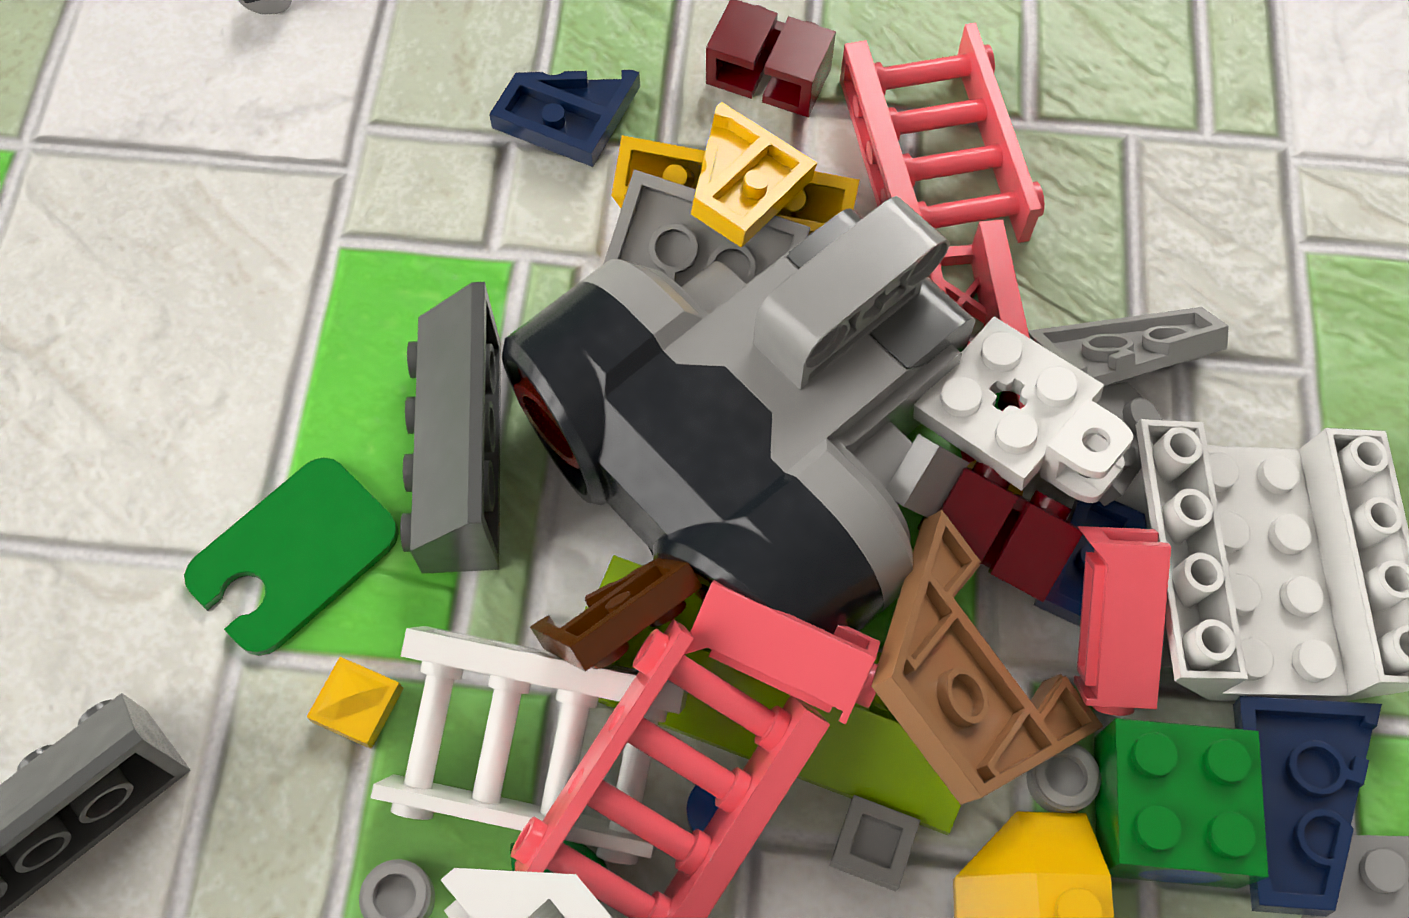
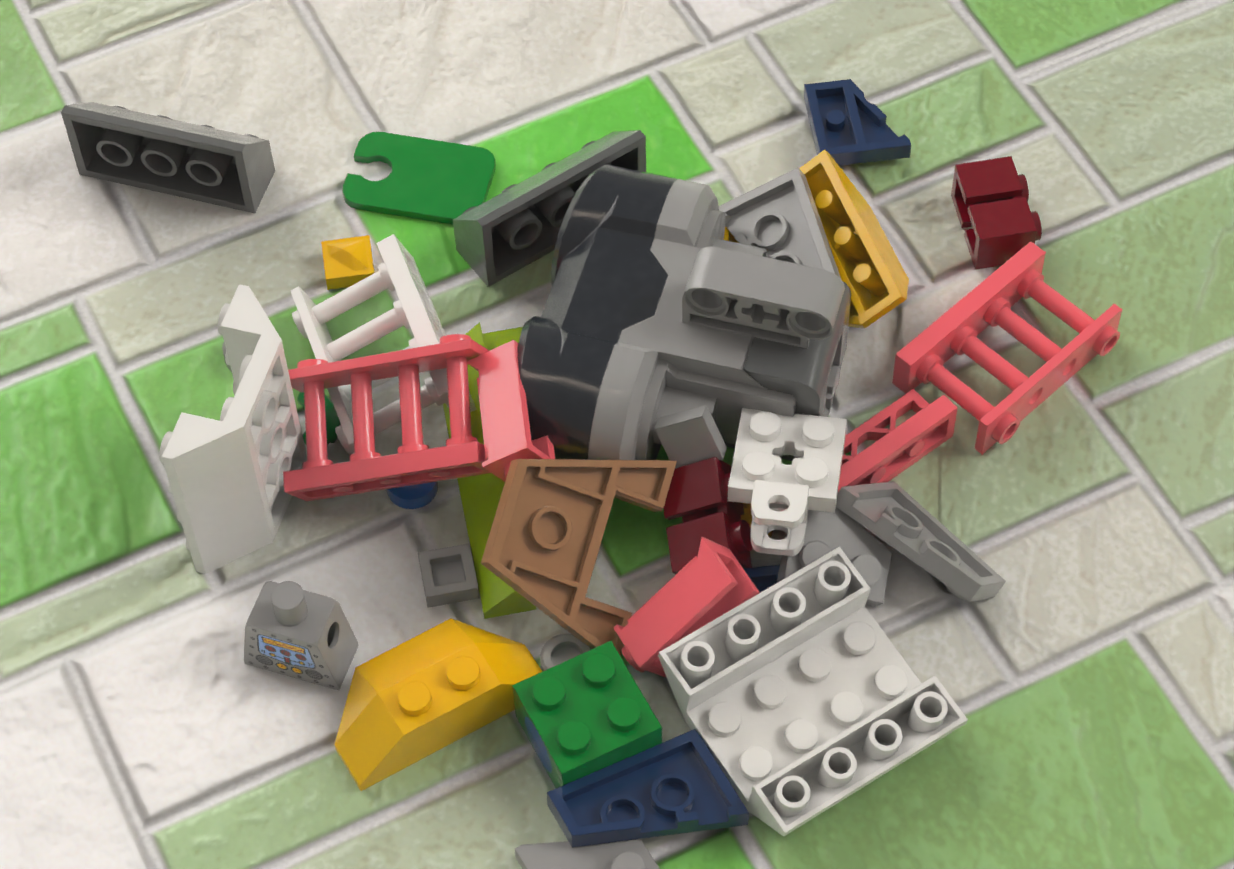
camera: 60 degrees right, 10 degrees down
reddish brown wing [530,558,703,672] -> none
yellow wing [691,102,817,248] -> none

